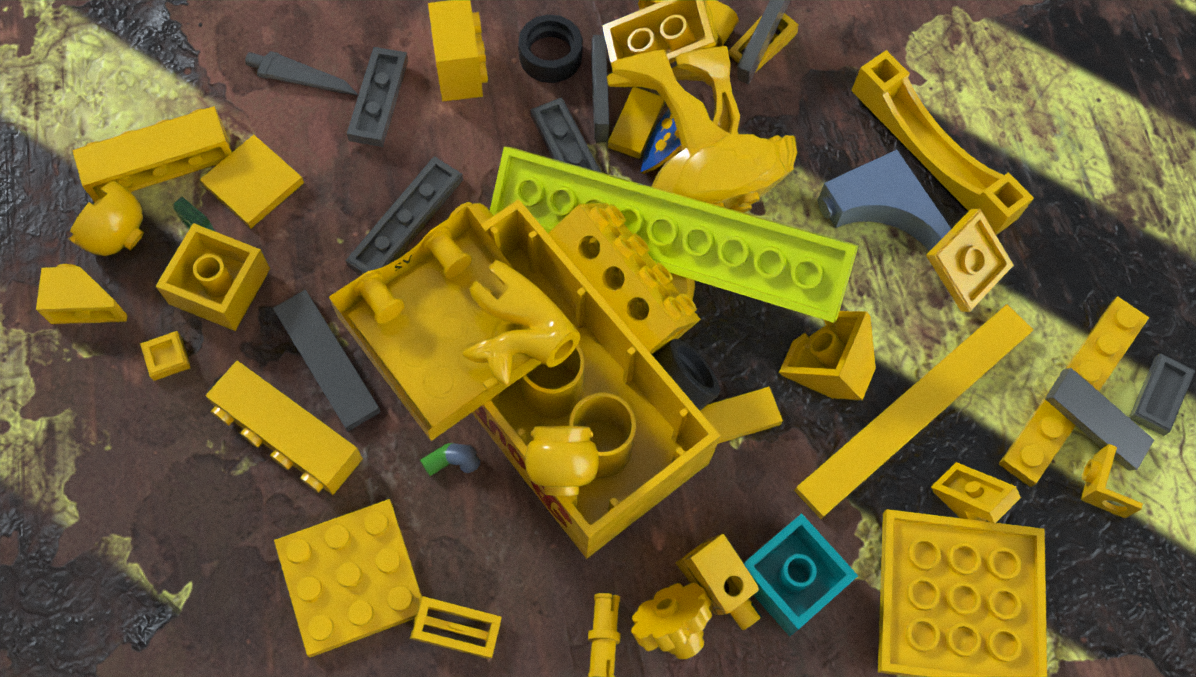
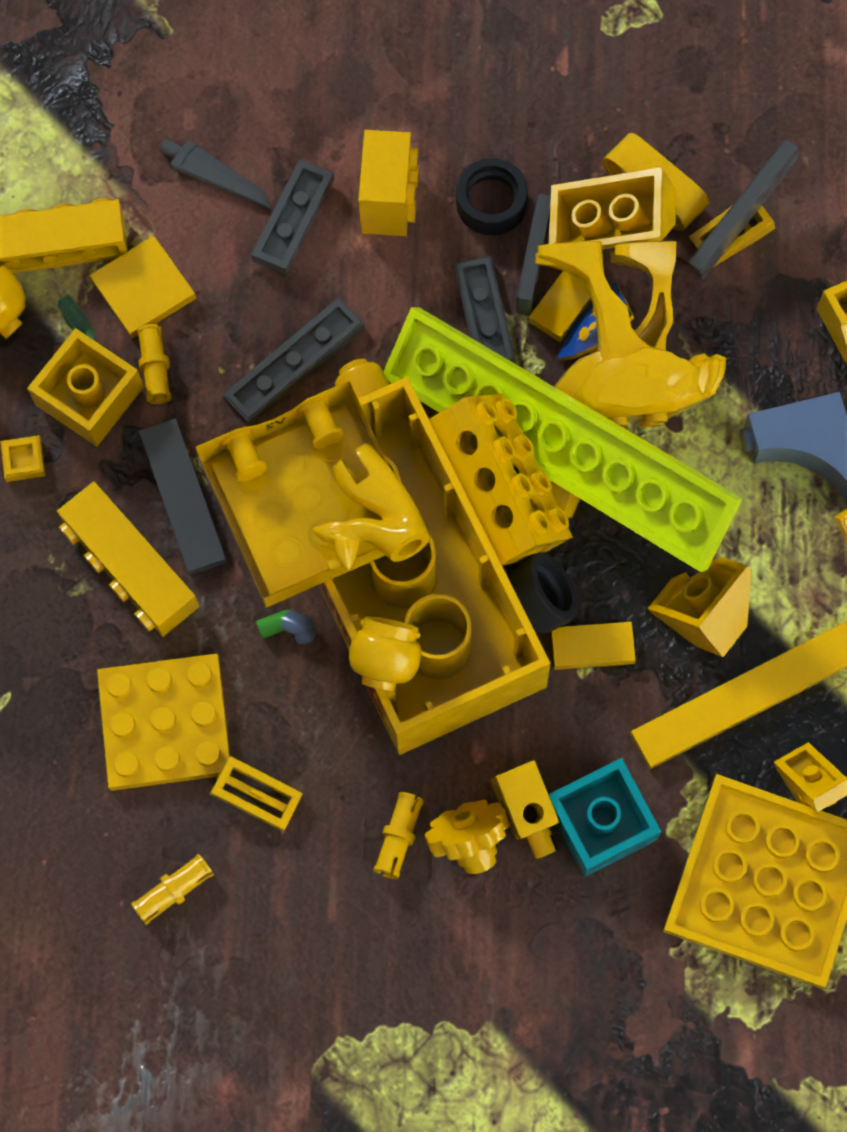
camera: 20 degrees right, 5 degrees up
none -> yellow pin [137,324,171,404]

